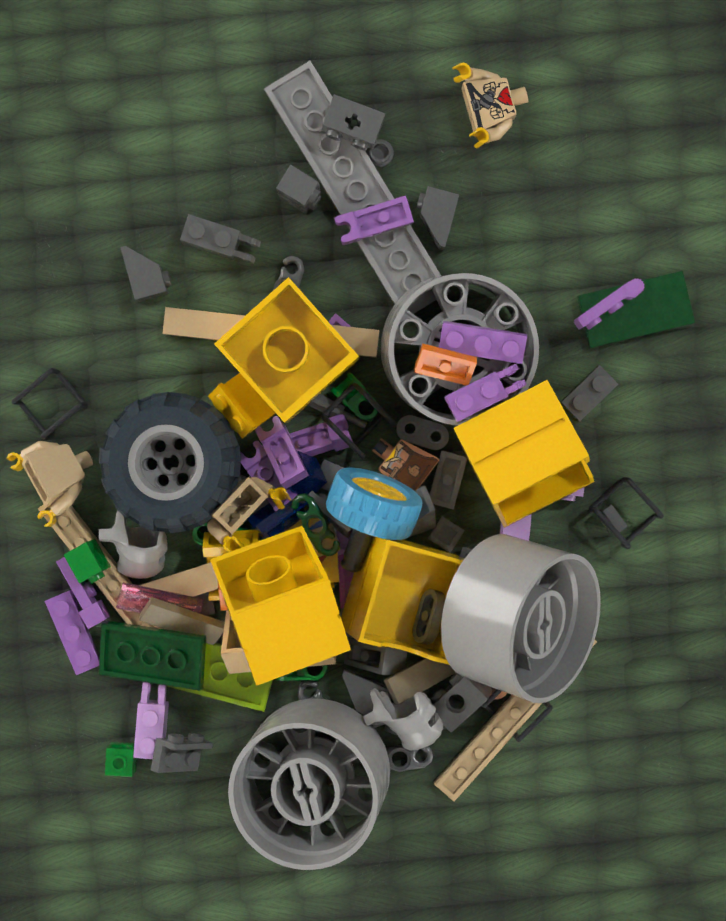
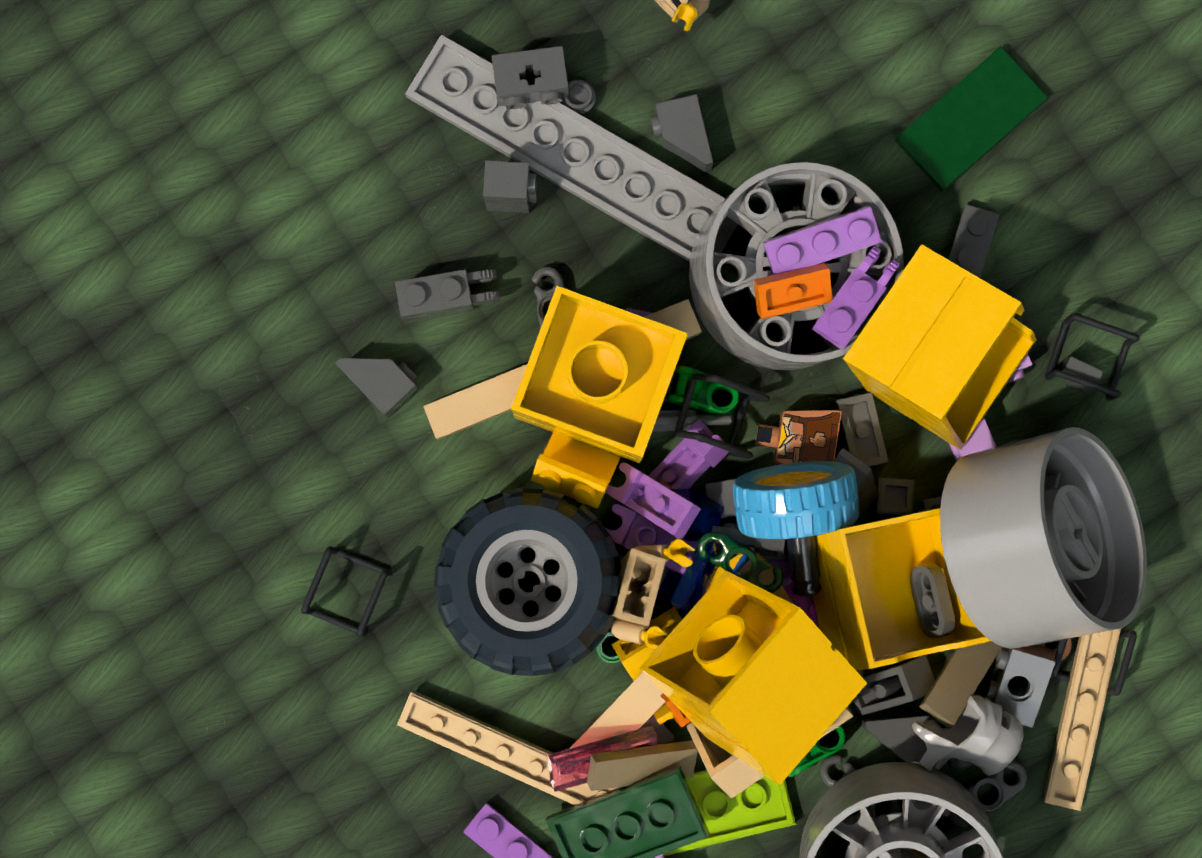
camera: 25 degrees left, 5 degrees down
tan torso [7,441,93,527] -> none
medium lavender plate [56,557,110,629] -> none
green brick [64,539,111,584] -> none
light grey piece [99,511,168,579] -> none
medium lavender plate [334,196,414,245] -> none
dark grey plate [396,415,449,450] -> none
medium lavender hinge [574,278,645,330] -> none

